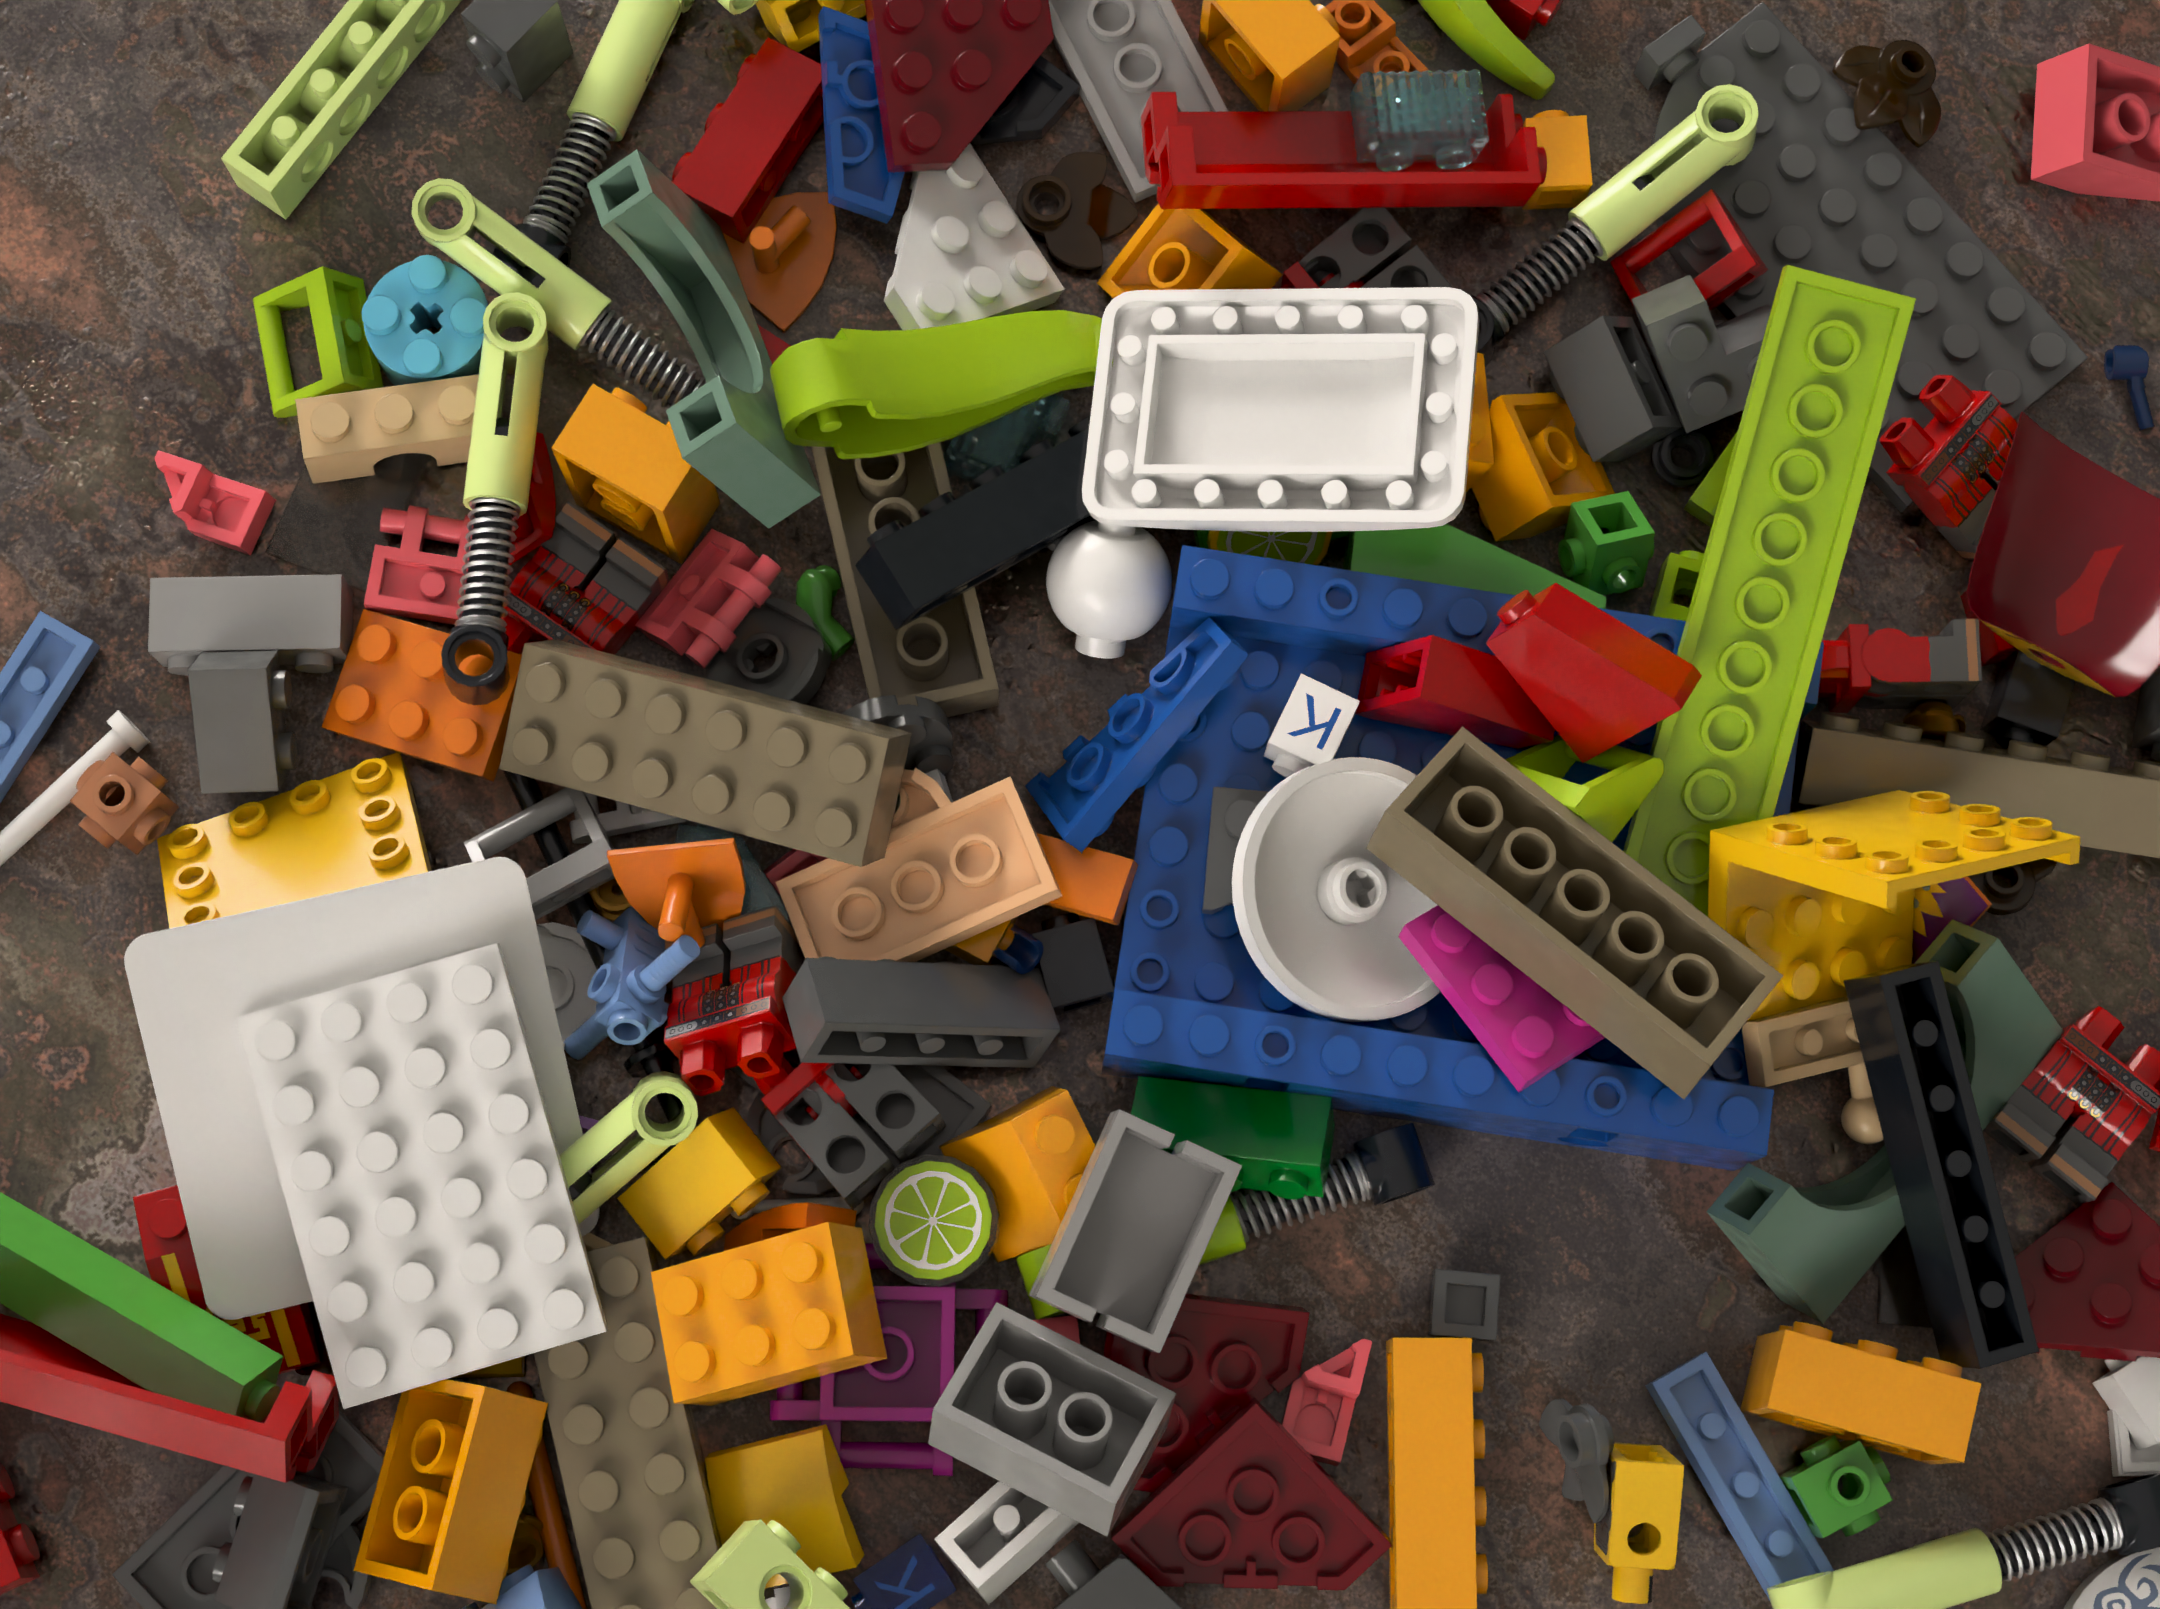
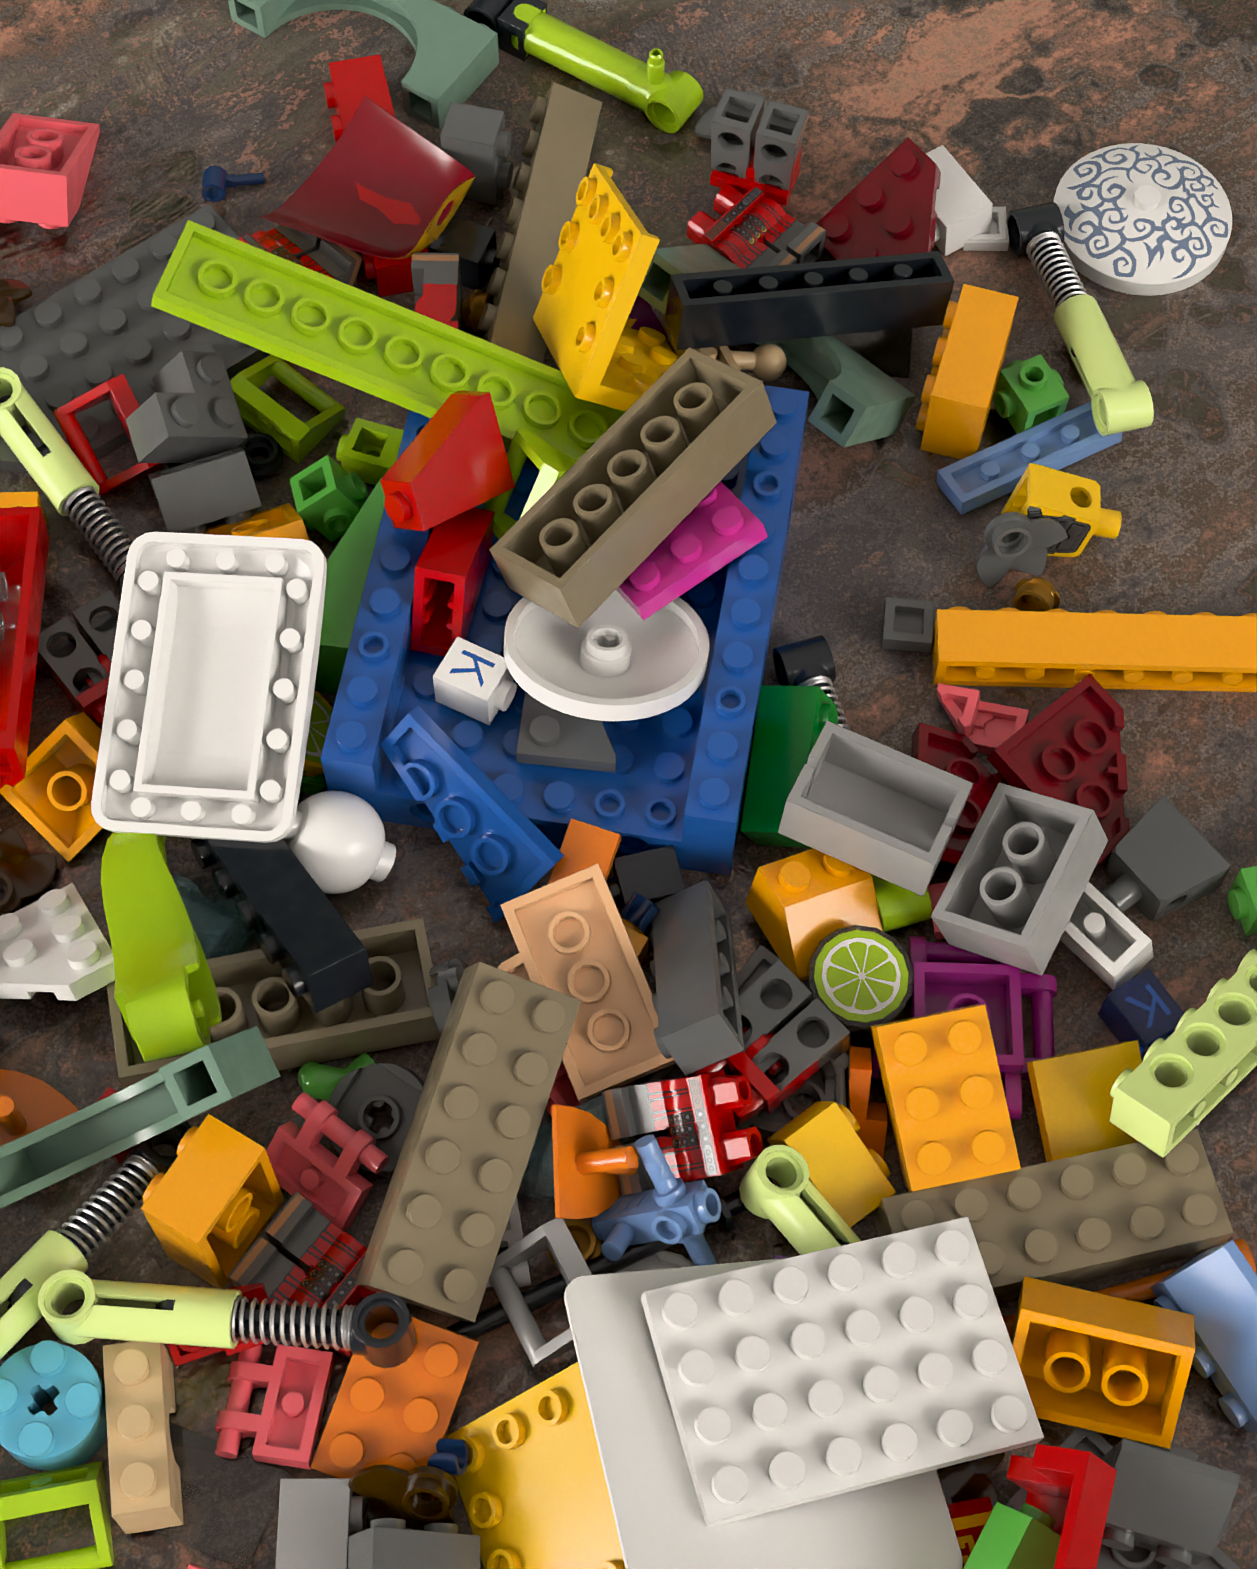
camera: 85 degrees left, 15 degrees down
none -> dark brown plate [348,1465,458,1531]
none -> dark blue hand [427,1438,469,1476]
none -> pearl gold plate [1013,577,1060,612]

